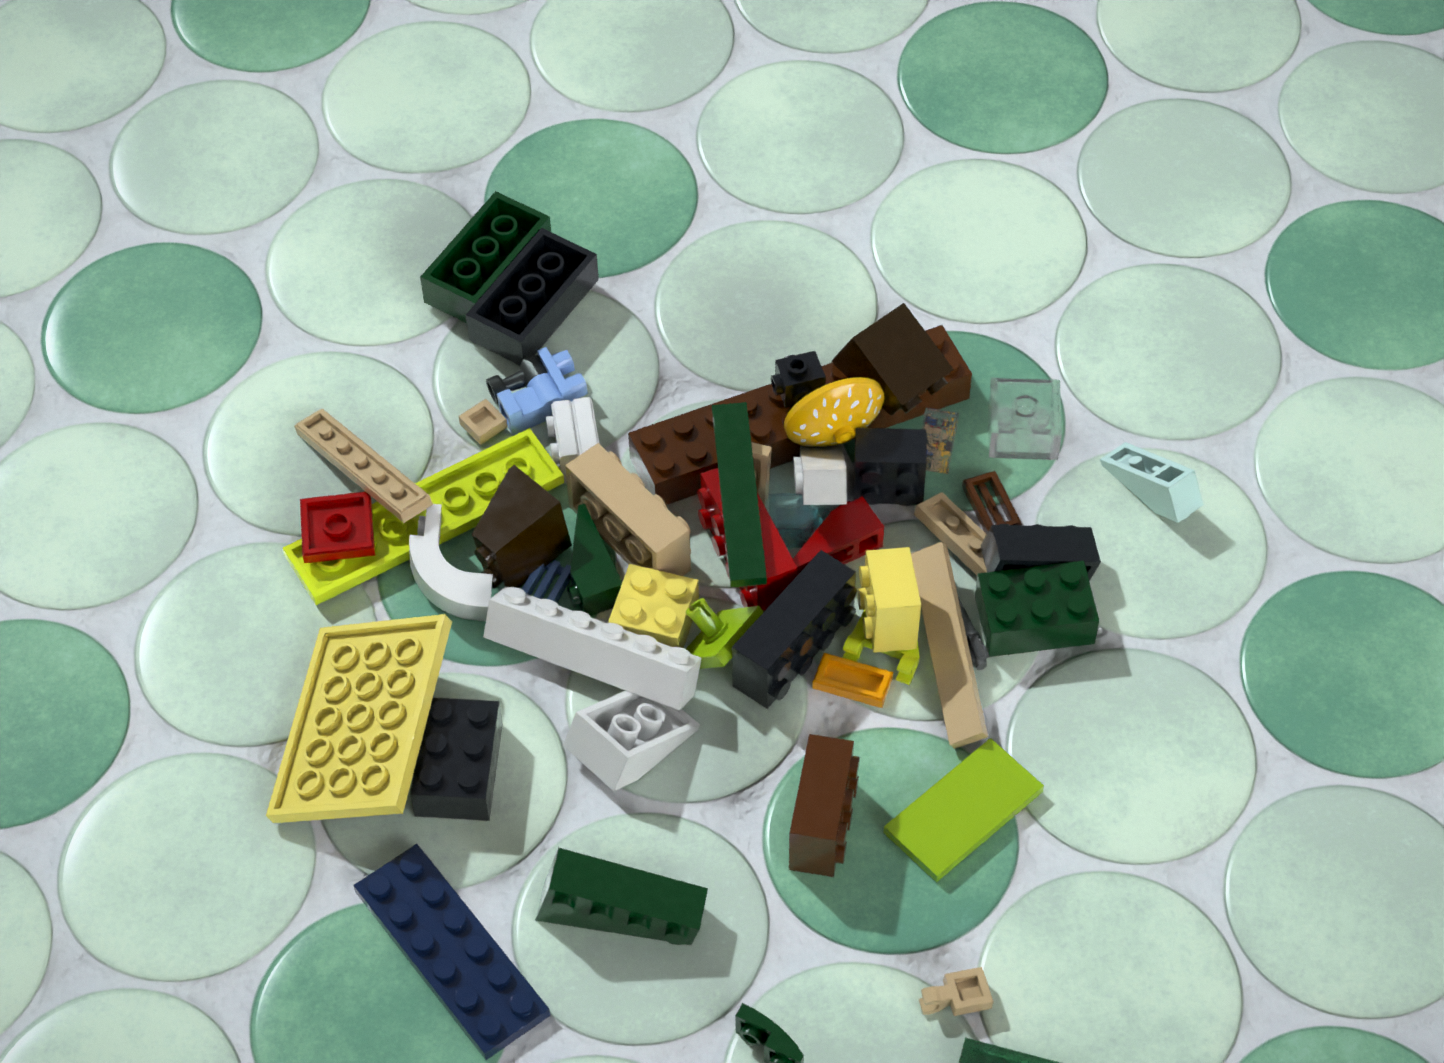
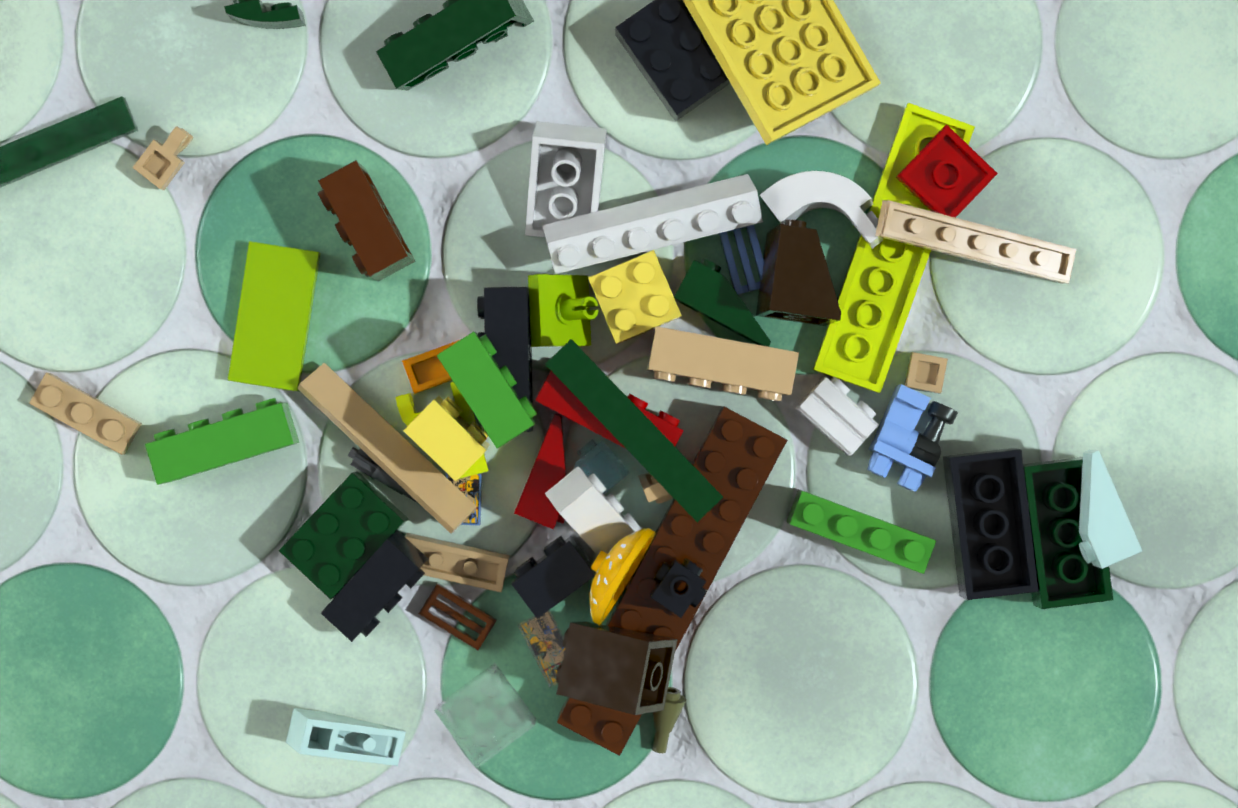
camera: 140 degrees right, 35 degrees up
none -> tan plate [29,373,142,455]
none -> bright green brick [145,398,300,485]
none -> bright green brick [437,331,537,449]
none -> bright green brick [786,489,936,574]
none -> light aqua slope [1079,450,1142,569]

